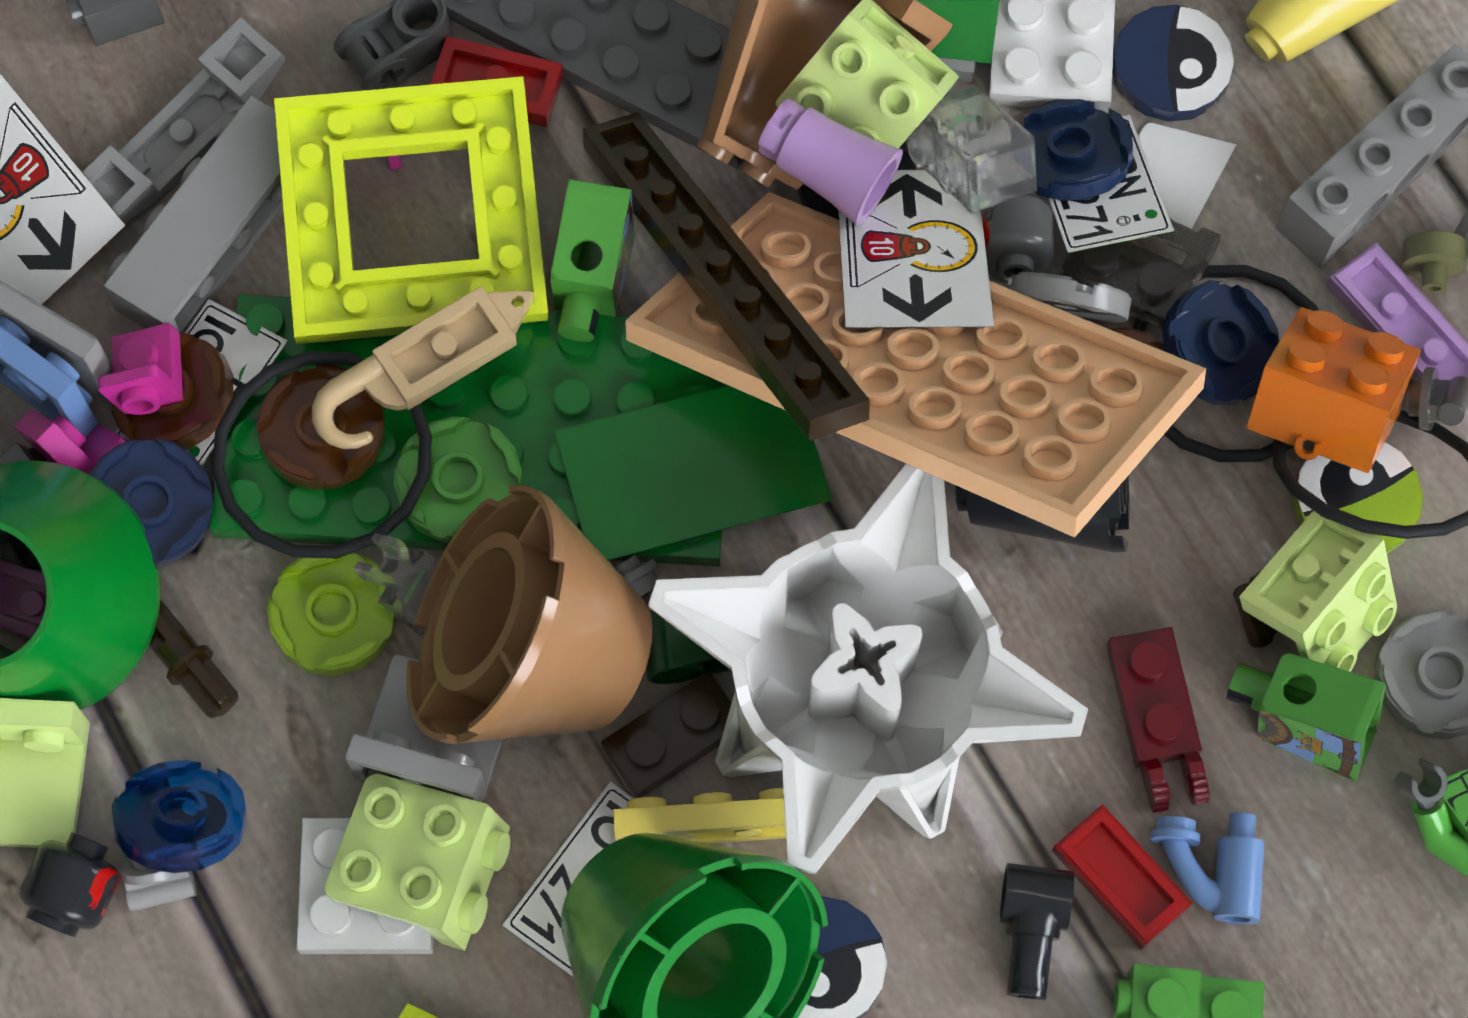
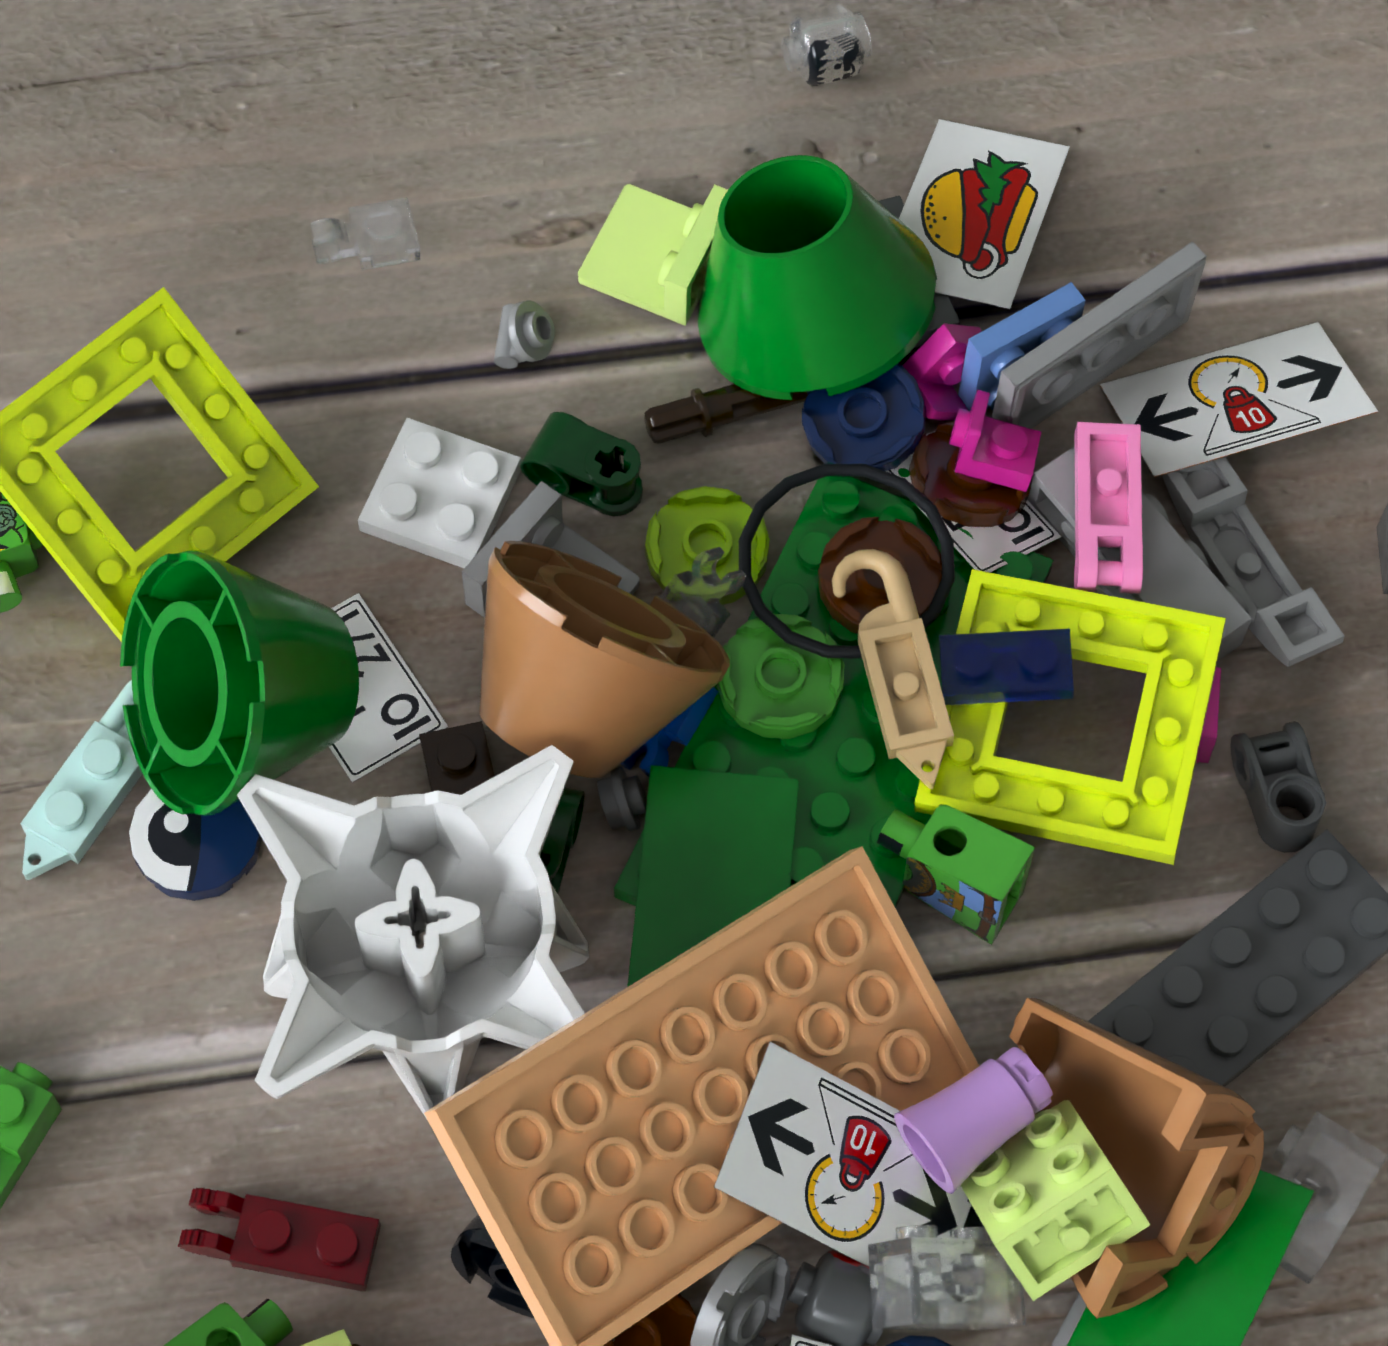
camera: 110 degrees right, 5 degrees down
black head [19,832,120,937] -> none
clear blue tile [112,760,247,873] -> none
yellowish green bracket [325,774,510,951] -> none
red plate [430,36,564,127] -> none
dark brown plate [583,112,870,441] -> none
light yellow plate [613,788,786,844] -> none
black pin [1000,863,1074,1000] -> none
red tile [1052,804,1193,950] -> none
medium blue plant [1150,812,1264,925] -> none
none -> dark green piece [520,412,643,517]
none -> clear blue plate [939,629,1074,705]
none -> bright pink plate [1074,422,1143,594]

